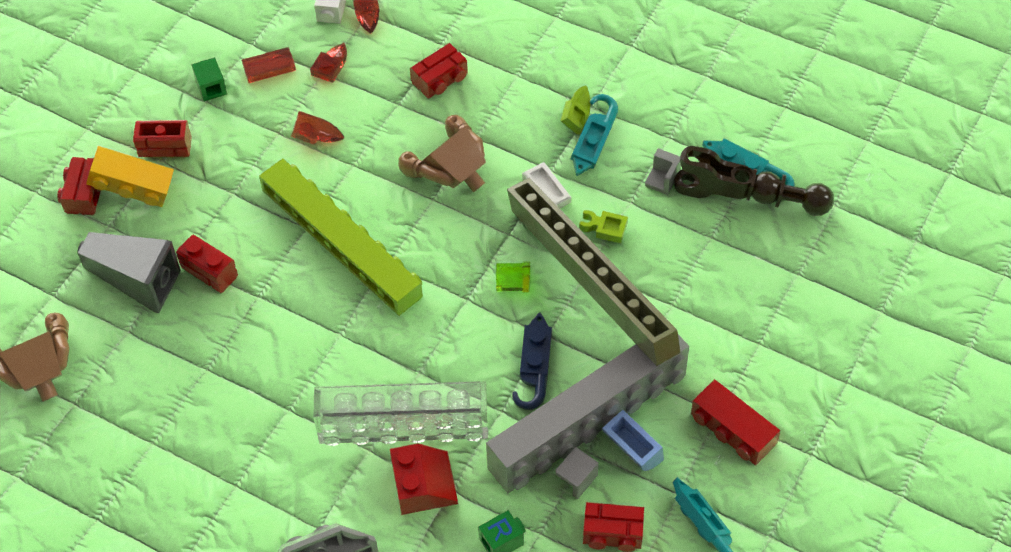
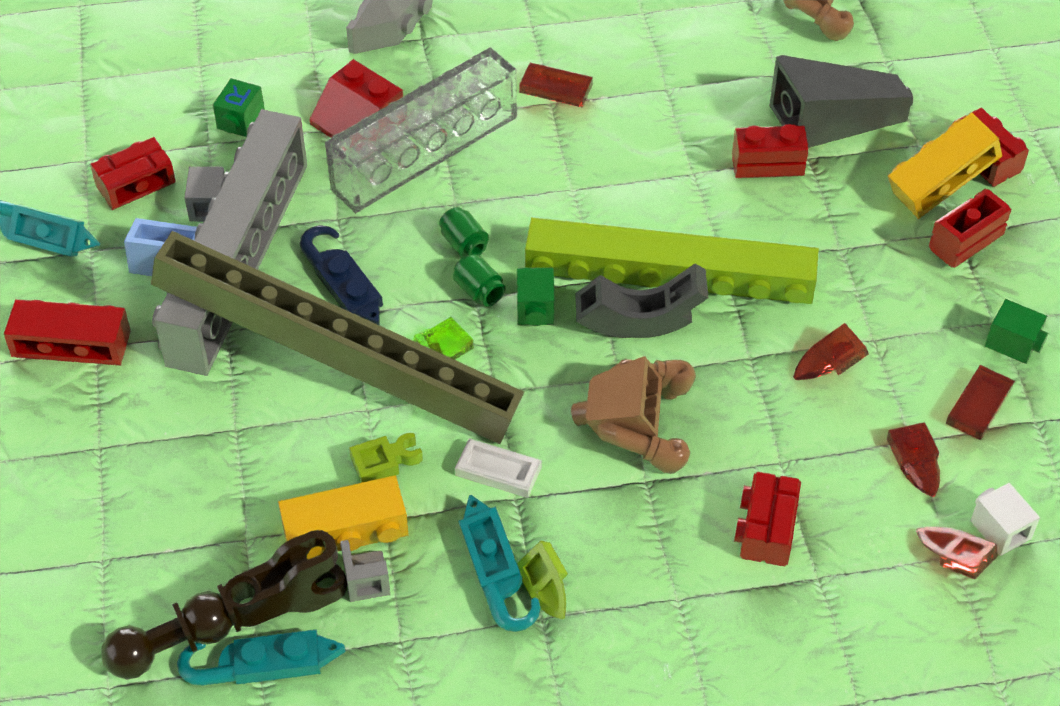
camera: 140 degrees right, 5 degrees down
none -> yellow brick [278,475,409,559]
none -> green brick [439,207,489,258]
none -> green brick [453,254,506,307]
none -> green brick [517,267,554,326]
none -> clear red tile [519,62,593,108]
none -> dark grey arch [575,263,708,338]

